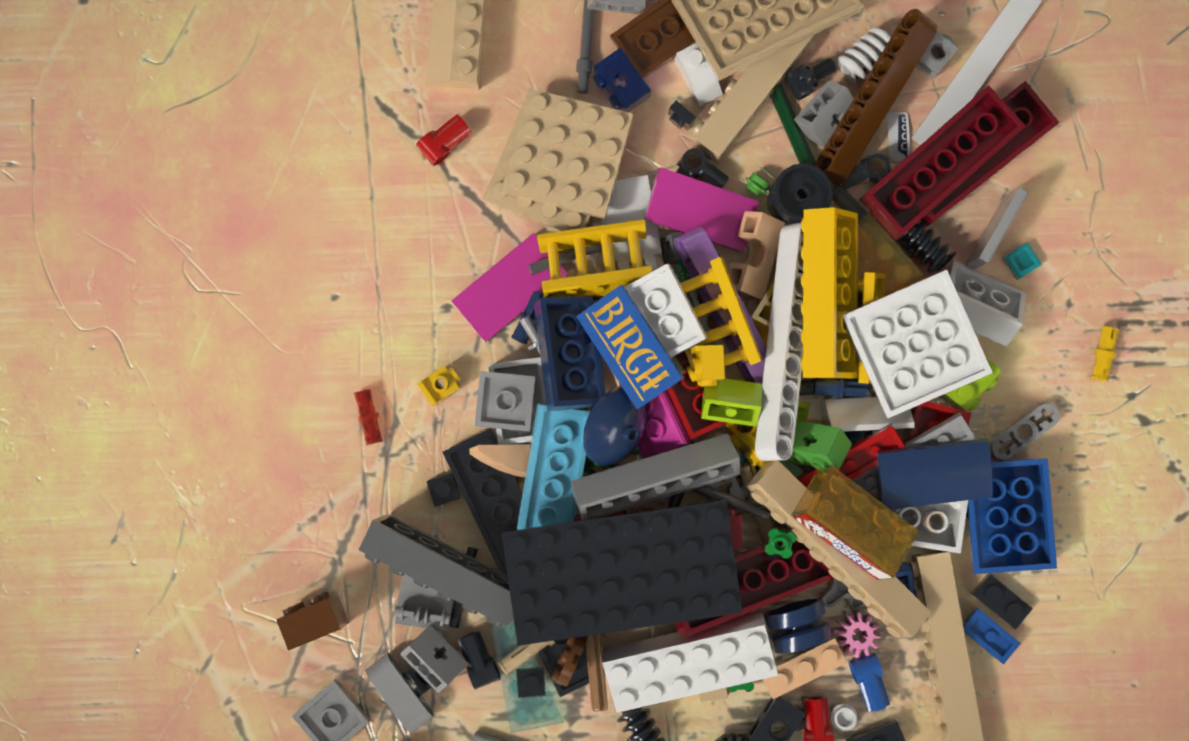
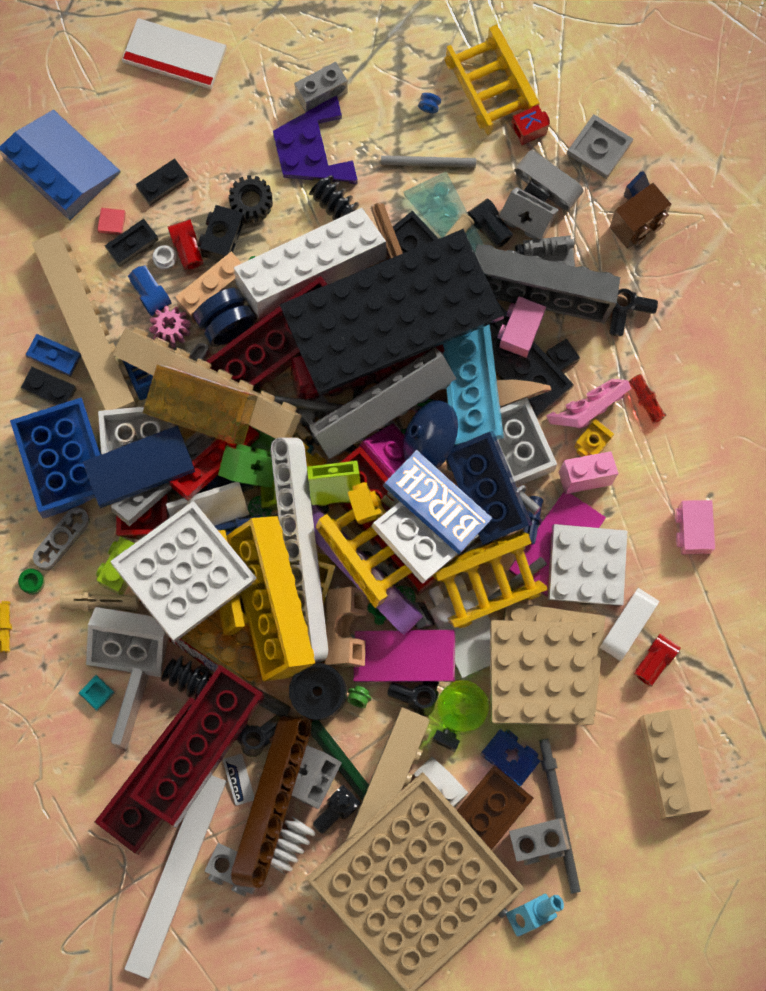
camera: 170 degrees right, 10 degrees down
light grey plate [475,371,536,432] -> none
black plate [516,666,546,698] -> none
reddish brown plate [551,636,588,687] -> none
green plate [765,528,796,558] -> none
none -> green tile [18,569,45,595]
none -> tan pin [60,592,138,612]
none -> green tile [248,496,273,517]
none -> clear neon green brick [436,680,489,735]
none -> bright pink brick [497,297,546,358]
none -> bright pink wing [546,379,631,428]
none -> white plate [548,524,627,606]
none -> bright pink brick [558,451,619,494]
none -> white beam [599,588,659,661]
none -> black axle [609,288,658,337]
none -> dark blue slope [624,171,650,200]
none -> bright pink brick [675,500,715,554]

